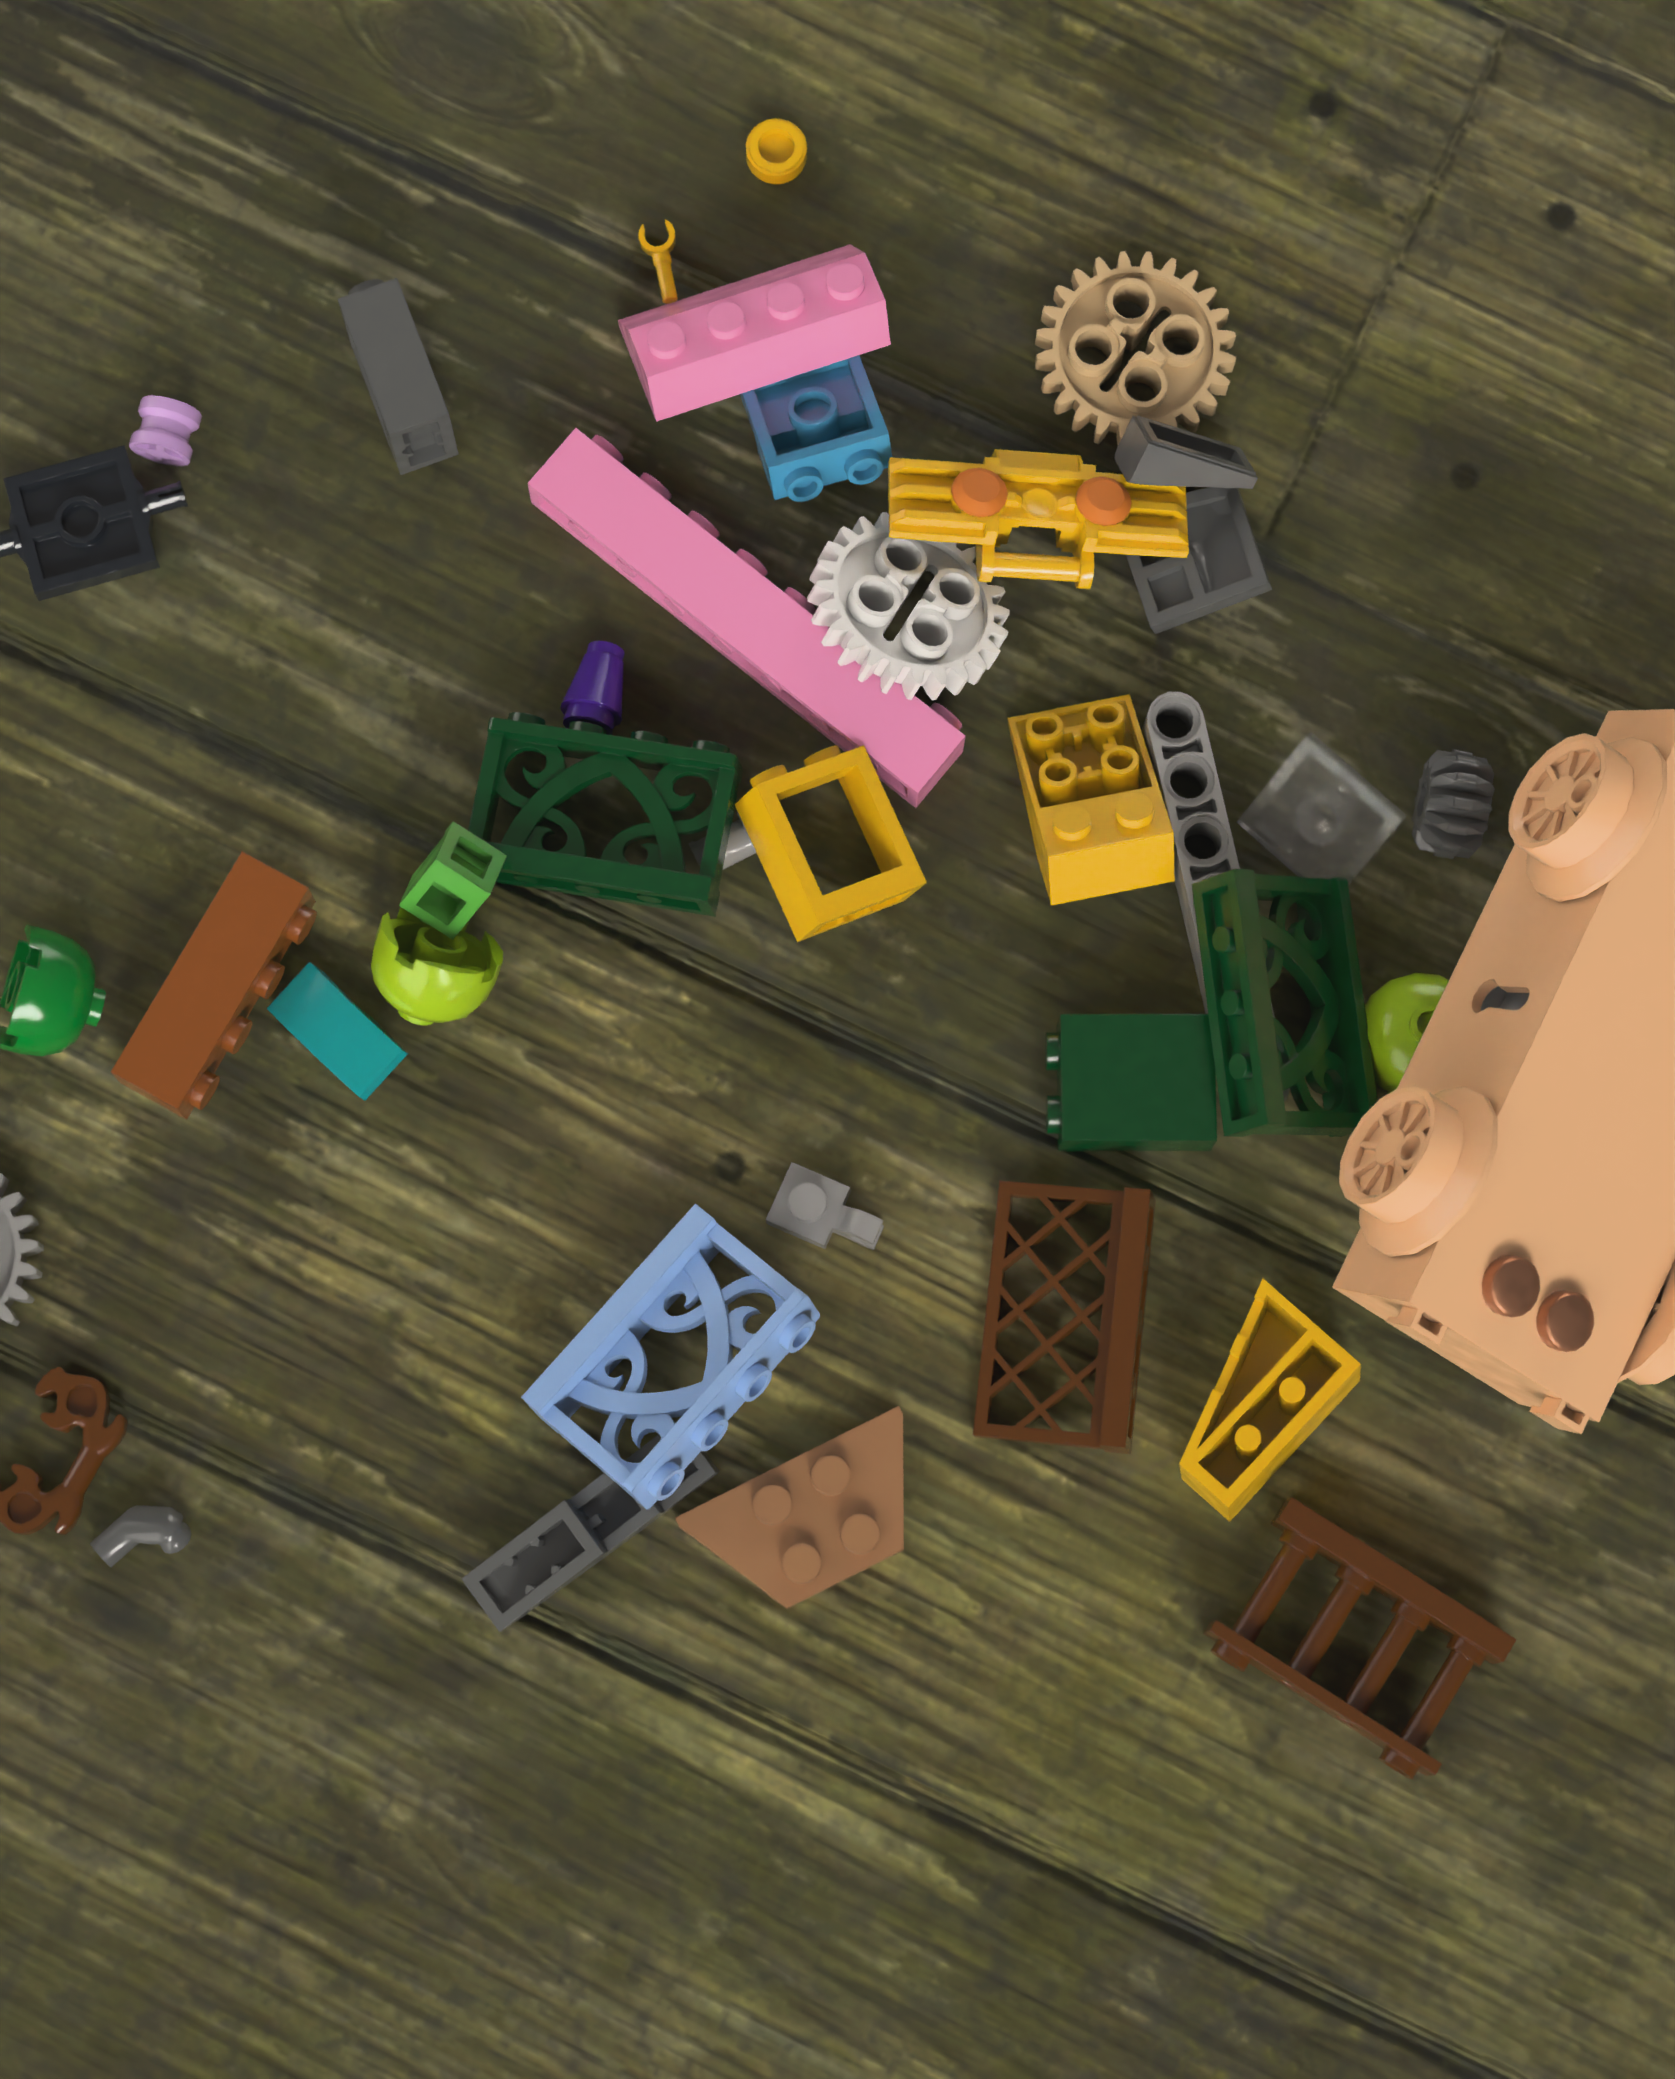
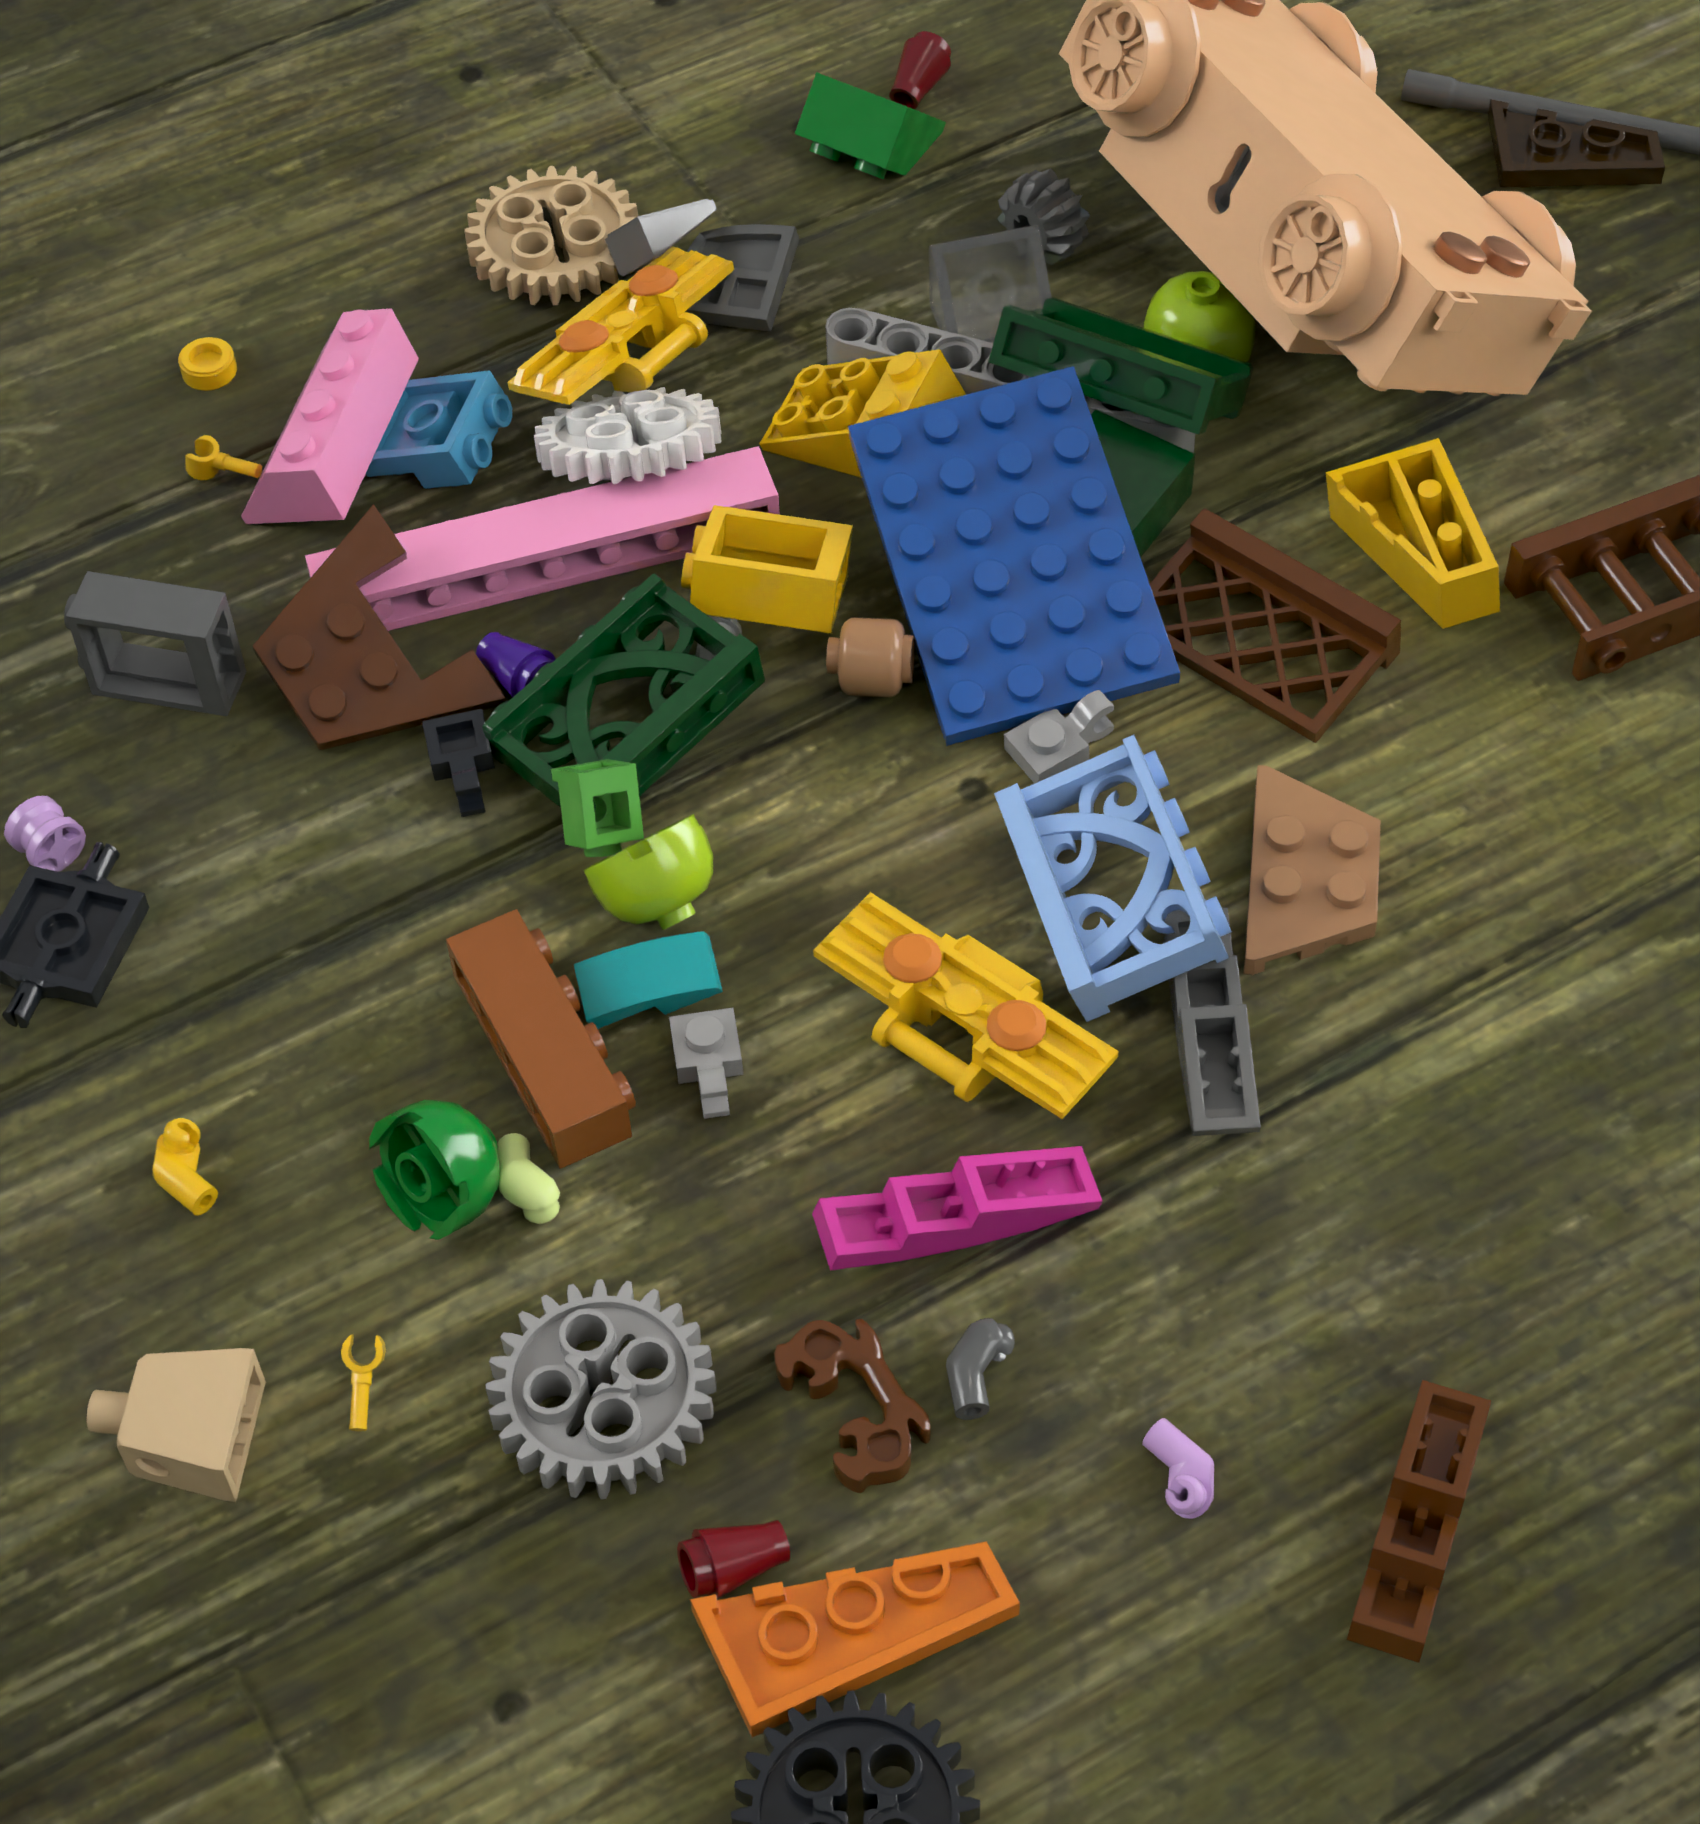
camera: 50 degrees left, 25 degrees down
none -> reddish brown wing [253,504,506,750]
none -> black plate [422,709,495,817]
none -> yellowish green arm [497,1133,560,1224]
none -> light grey plate [669,1008,743,1119]
none -> green slope [795,72,946,179]
none -> dark pink slope [812,1146,1103,1271]
none -> yellow piece [813,892,1119,1119]
none -> medium nougat head [826,617,915,697]
none -> blue plate [848,366,1180,746]
none -> dark red cone [889,31,951,109]
none -> lavender arm [1142,1418,1214,1519]
none -> reddish brown slope [1347,1380,1491,1663]

